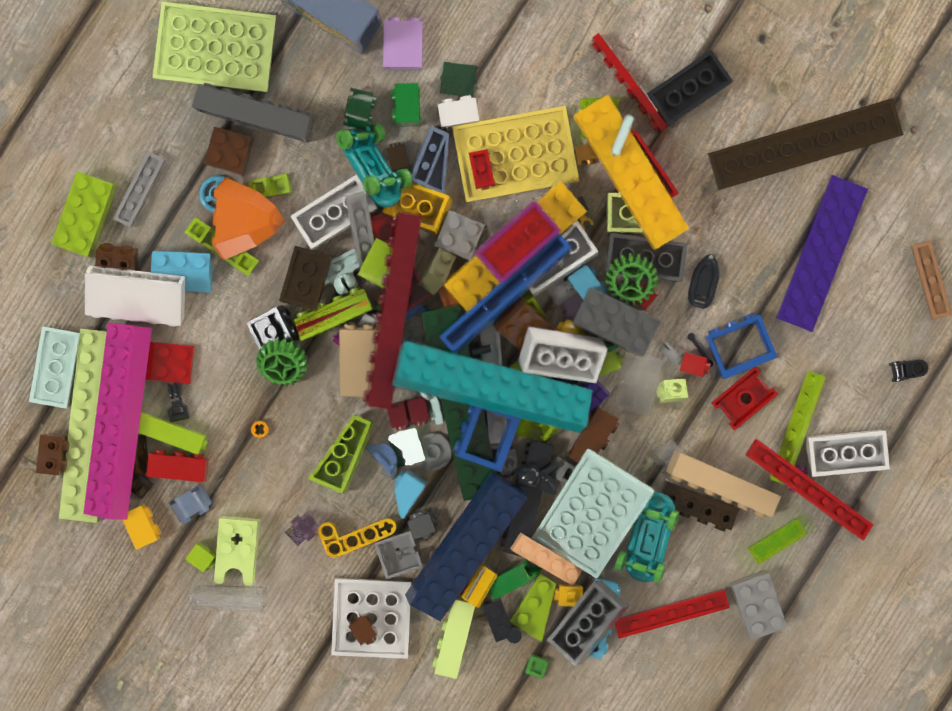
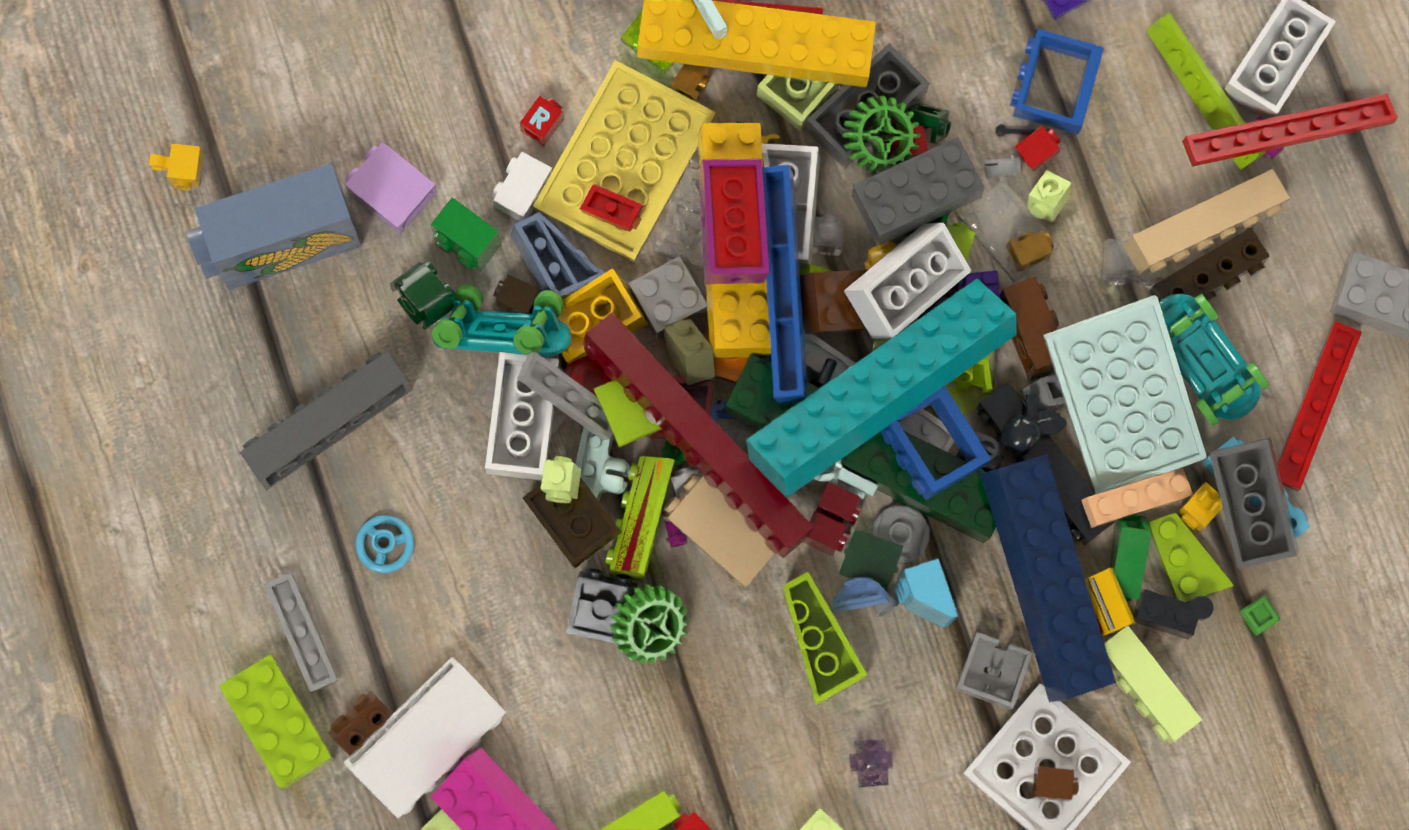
camera: 55 degrees left, 10 degrees down
red plate [145,341,195,384] -> none
medium azure slope [151,251,213,293] -> none
yellowish green plate [153,2,277,93] -> none
black piece [168,383,190,422] -> none
lime slope [184,217,259,276] -> none
reddish brown brick [204,127,254,176] -> none
orange brick [212,178,285,260] -> none
lime slope [248,174,292,198] -> none
light orange bush [251,421,269,438] -> none
yellow beam [318,517,397,558] -> none
dark grey brick [407,509,438,540] -> none
clear green piece [440,62,477,98] -> none
clear purple brick [561,292,583,320] -> none
medium azure brick [567,264,609,301] -> none
black piece [688,254,720,309] -> none
red piece [711,366,778,431] -> none
clear neon green plate [748,518,807,565] -> none
none -> red brick [519,95,564,147]
none -> yellowish green brick [541,456,581,503]
none -> dark green bracket [907,102,951,144]
none -> pearl gold brick [1006,231,1054,272]

